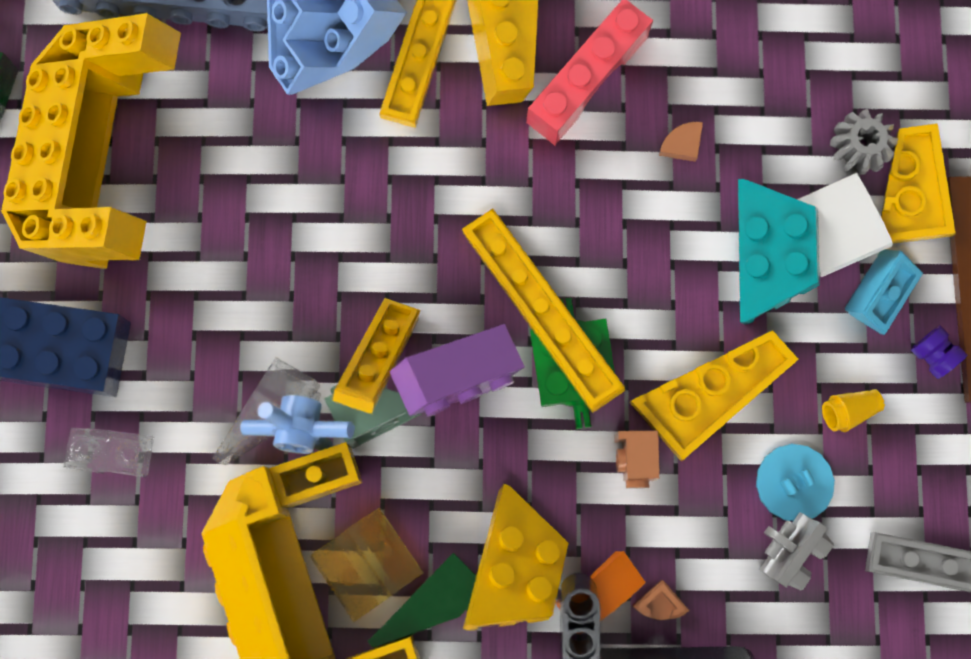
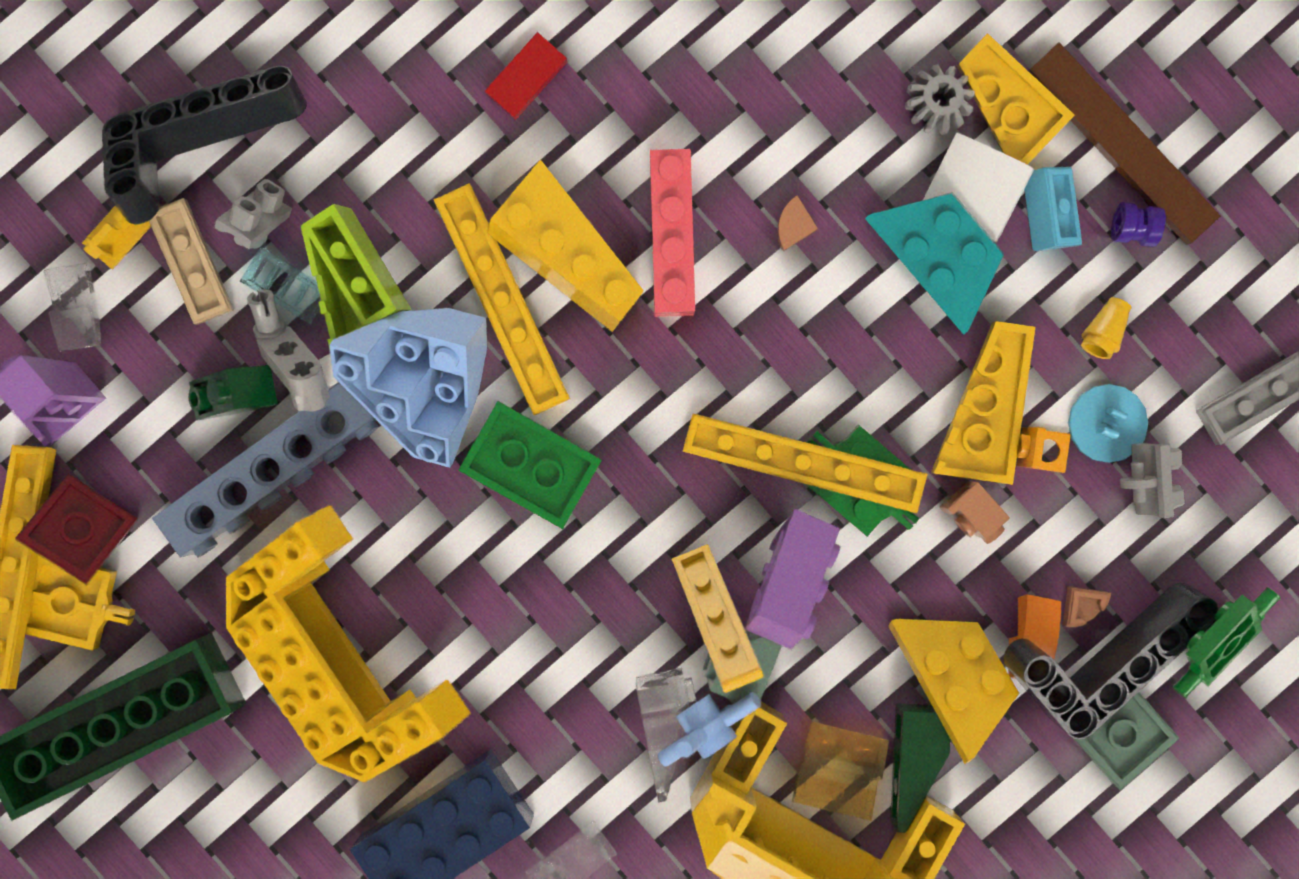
camera: 40 degrees left, 10 degrees up
none -> green plate [459,401,602,529]
none -> light orange bracket [1017,427,1071,473]

